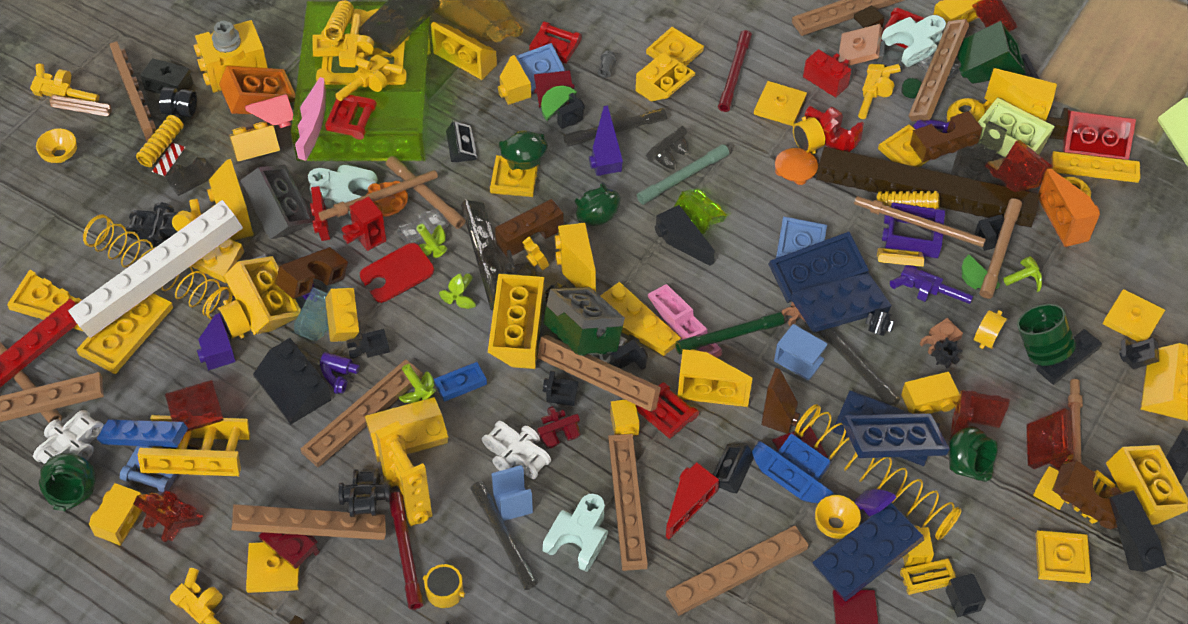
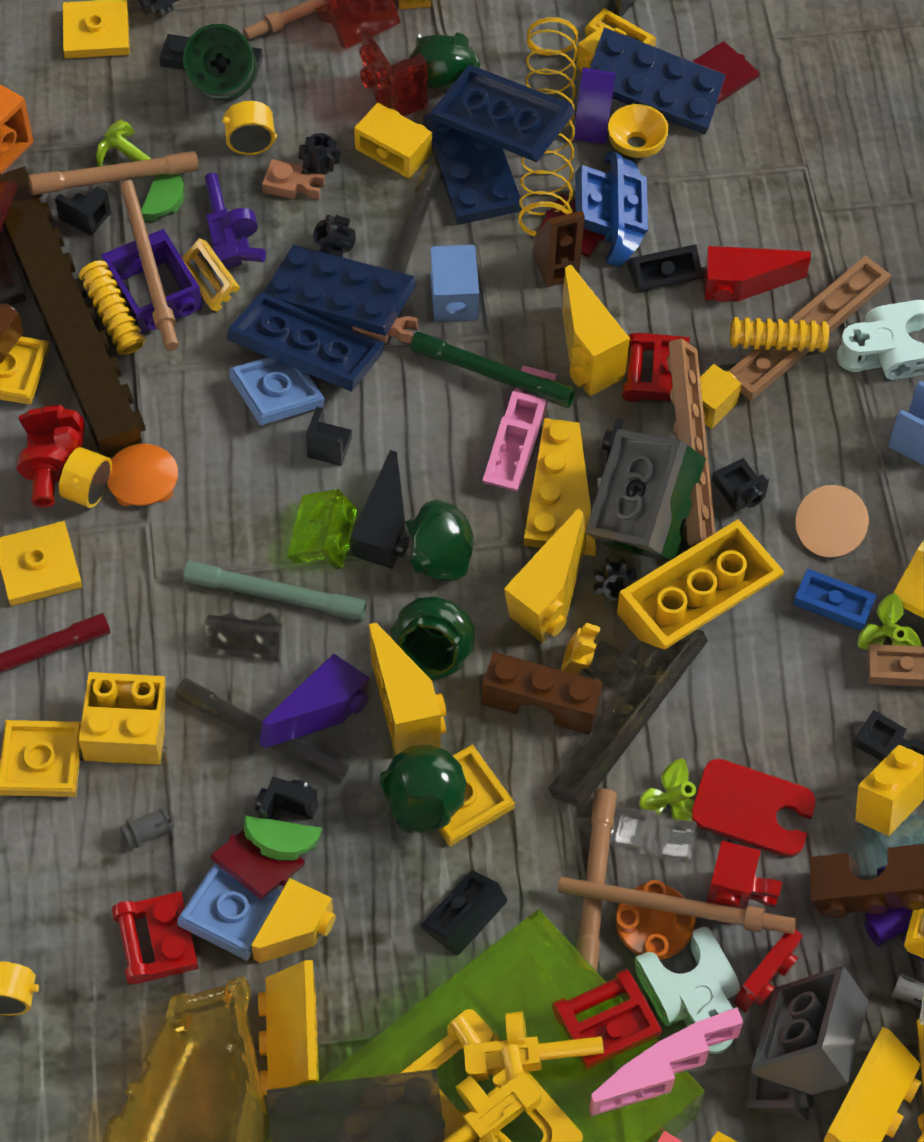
camera: 130 degrees left, 5 degrees up
lime plant [439,273,476,309] -> none
white axle [482,421,551,479] -> none
dark red hips [536,406,580,449] -> none
medium nougat plate [666,526,809,616] -> none
none -> black panel [306,407,352,466]
none -> yellow slope [369,623,447,756]
none -> dark green helmet [405,499,474,581]
none -> yellow piece [730,317,829,353]
none -> light nougat piece [796,485,869,558]

